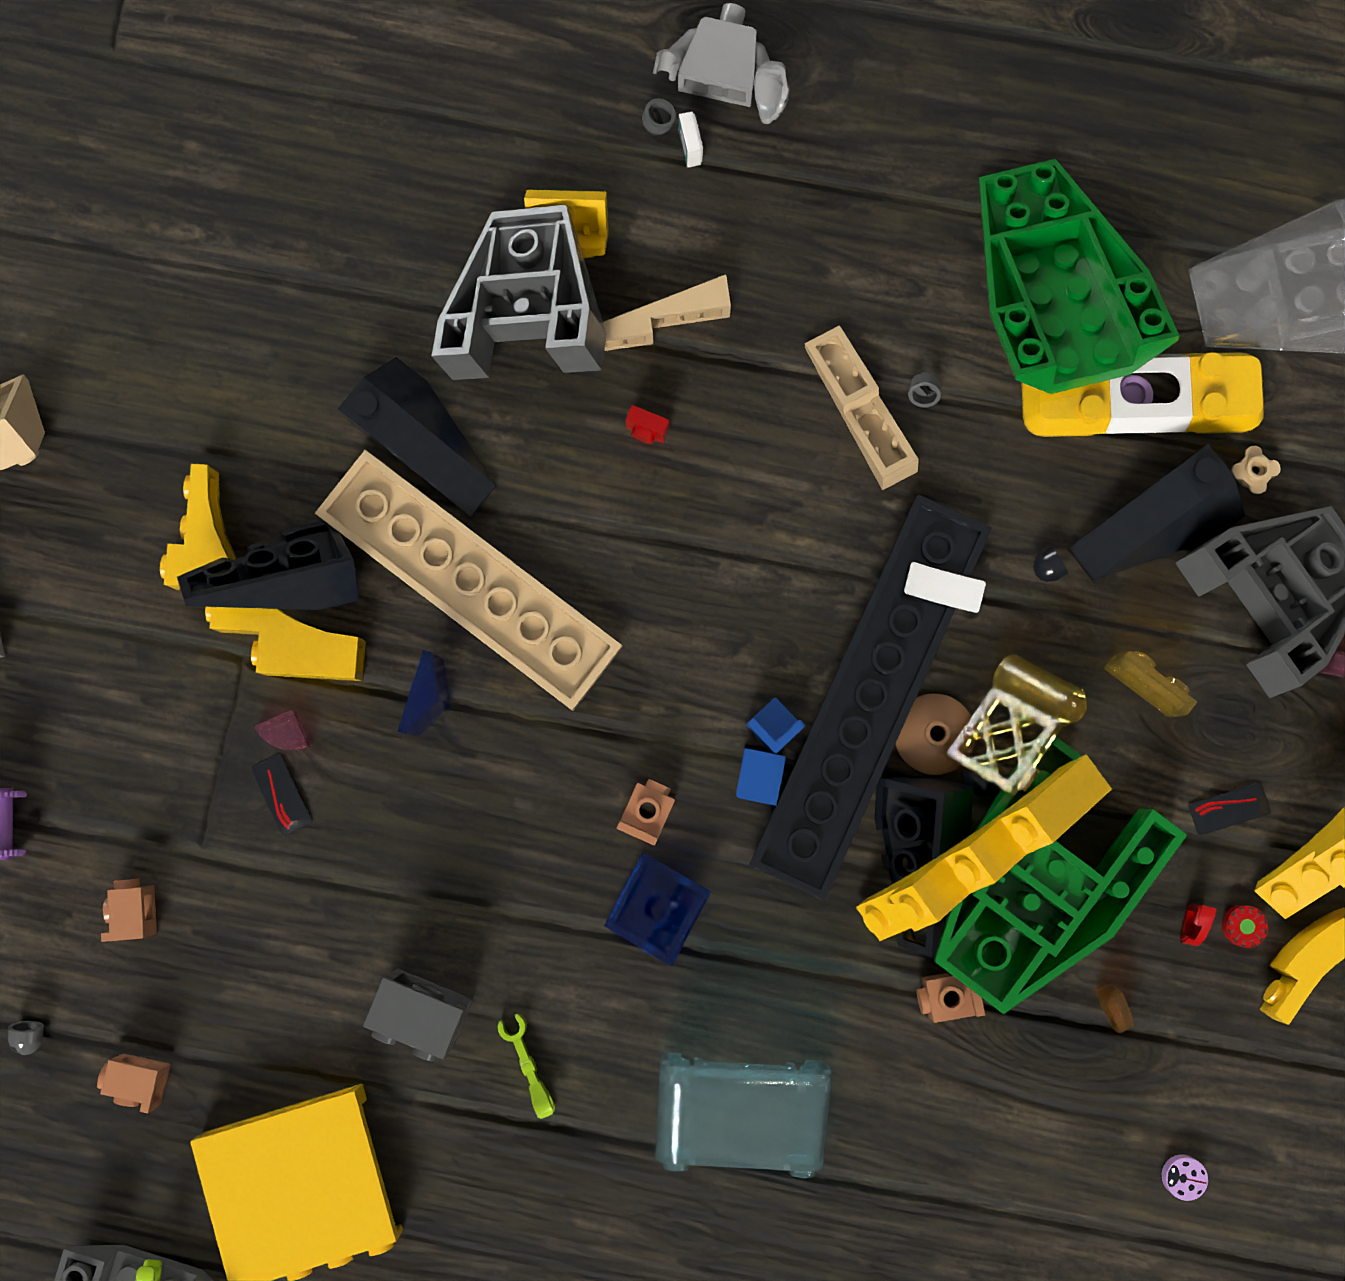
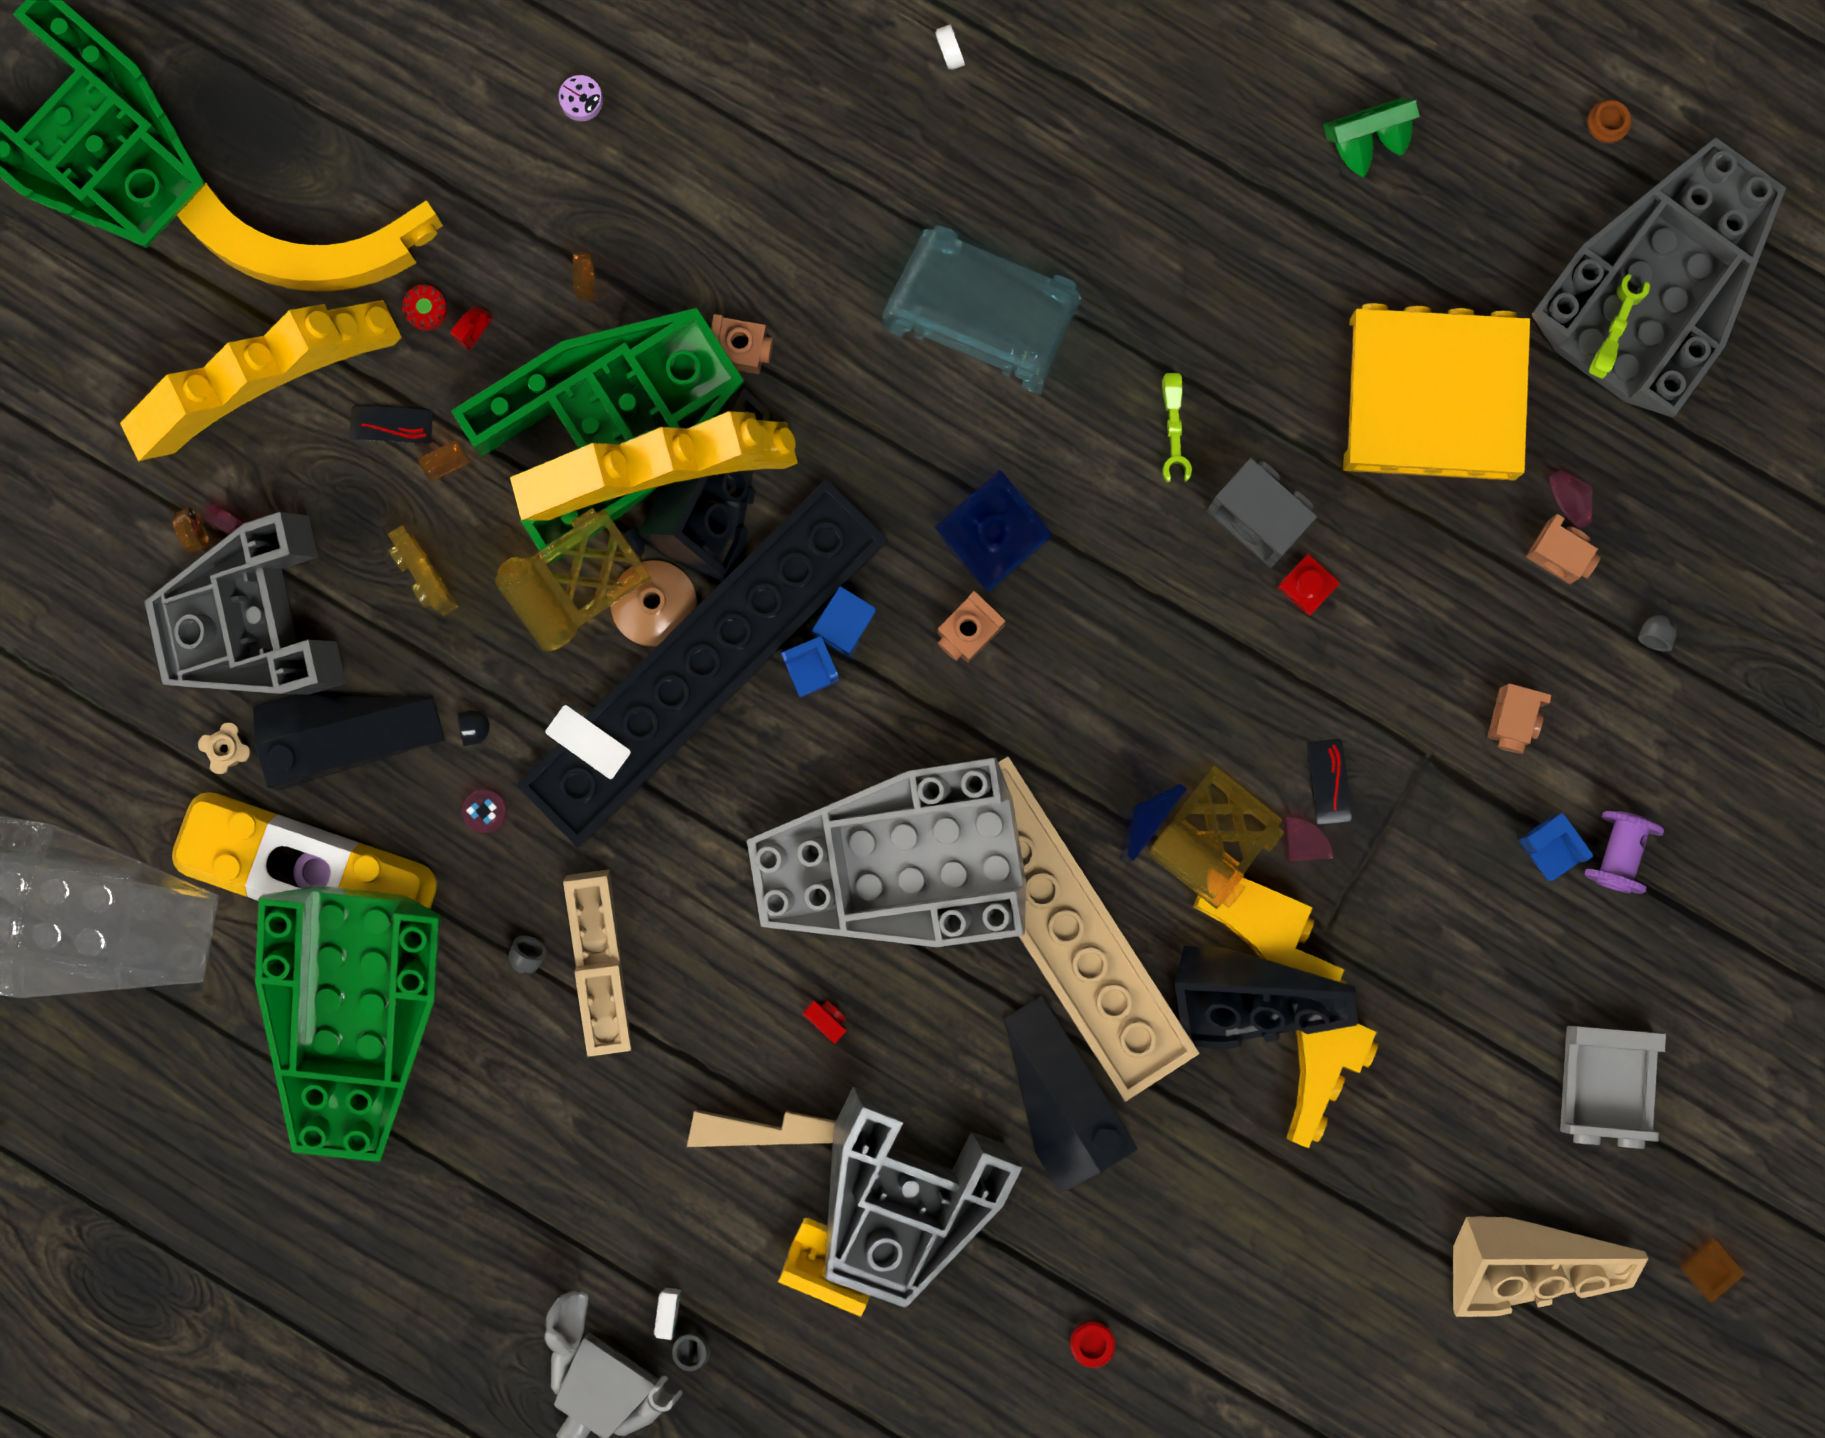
camera: 160 degrees left, 0 degrees up
none -> clear orange tile [418,441,471,481]
none -> clear pink tile [462,789,507,834]
none -> light grey wedge [747,758,1027,947]
none -> red tile [1070,1321,1115,1368]
none -> clear yellow piece [1146,765,1284,909]
none -> red plate [1277,554,1340,616]
none -> blue panel [1518,813,1593,881]
none -> clear pink tile [1550,470,1592,529]

